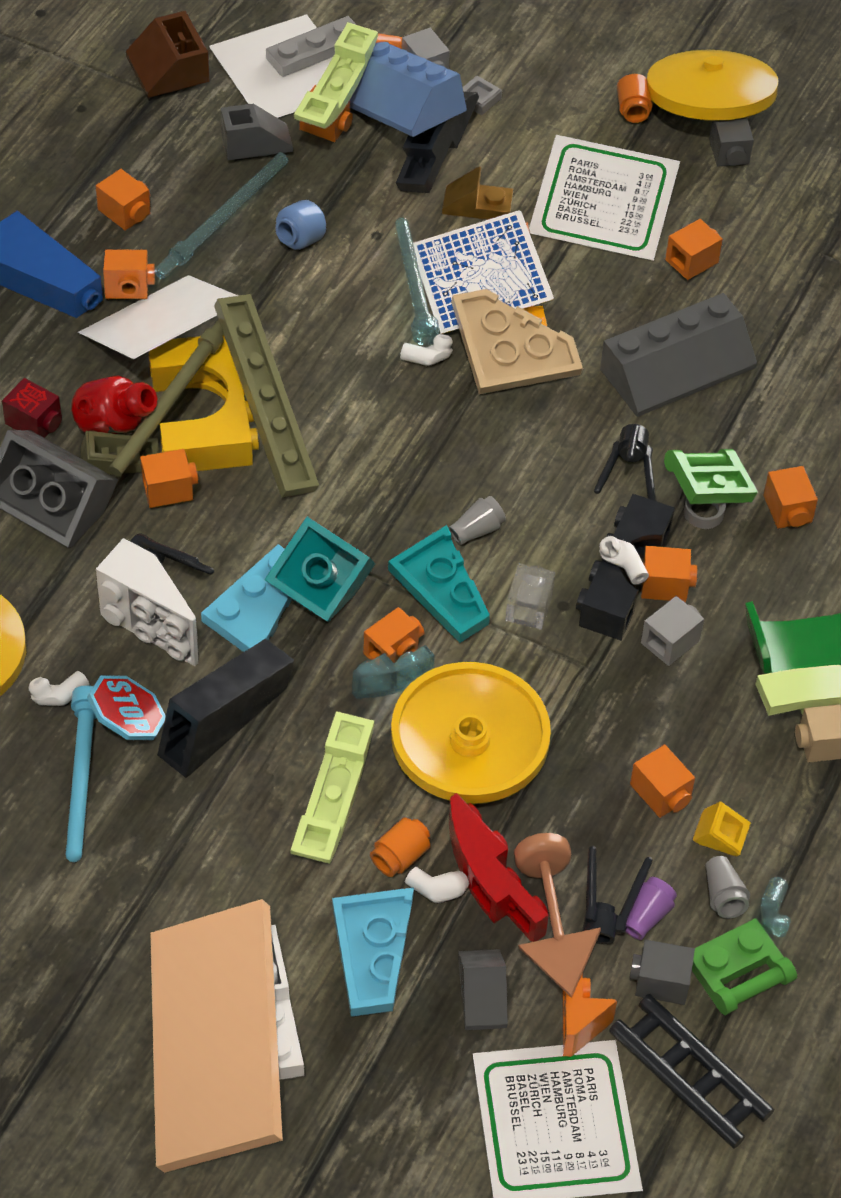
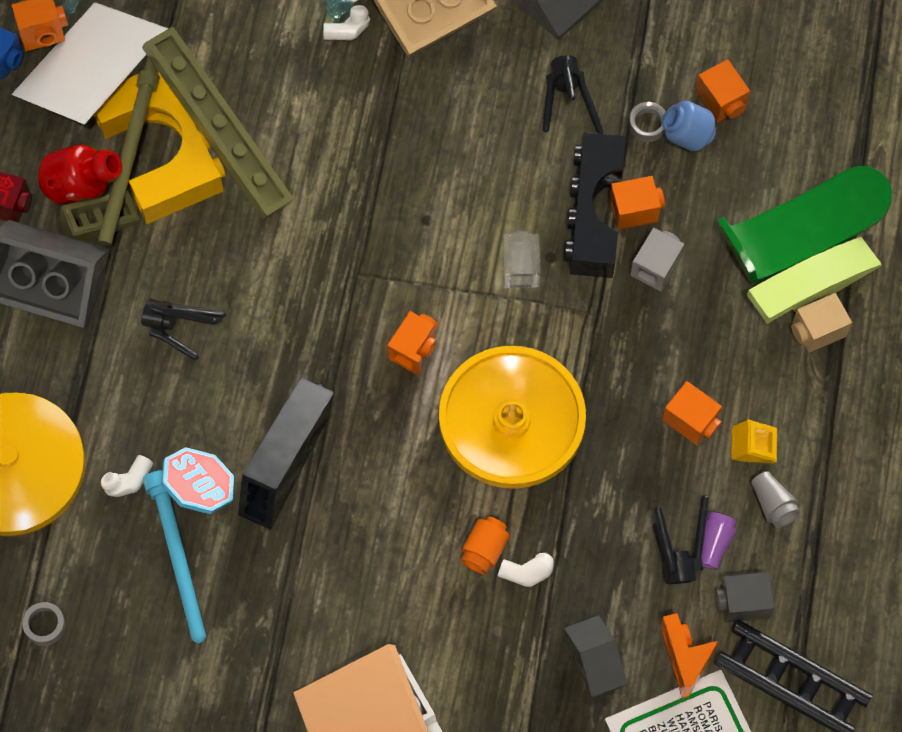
camera: 15 degrees left, 15 degrees up
white slope [96,538,199,666] -> none
orange brick [140,449,198,508] -> none
medium azure wing [201,544,292,652] -> none
teal slope [264,516,376,622] -> none
yellowish green slope [290,711,374,864] -> none
medium azure wing [332,887,414,1017] -> none
clear light blue slope [352,645,435,699] -> none
teal wing [388,525,490,643] -> none
red slope [448,793,549,942] -> none
light grey cone [449,496,506,546] -> none
nougat piece [514,833,601,998] -> none
white arm [599,536,649,584] -> none
bright green plate [664,449,758,504] -> none
bright green plate [692,918,797,1015] -> none
clear light blue arm [761,877,791,937] -> none
none -> medium blue head [663,100,716,151]

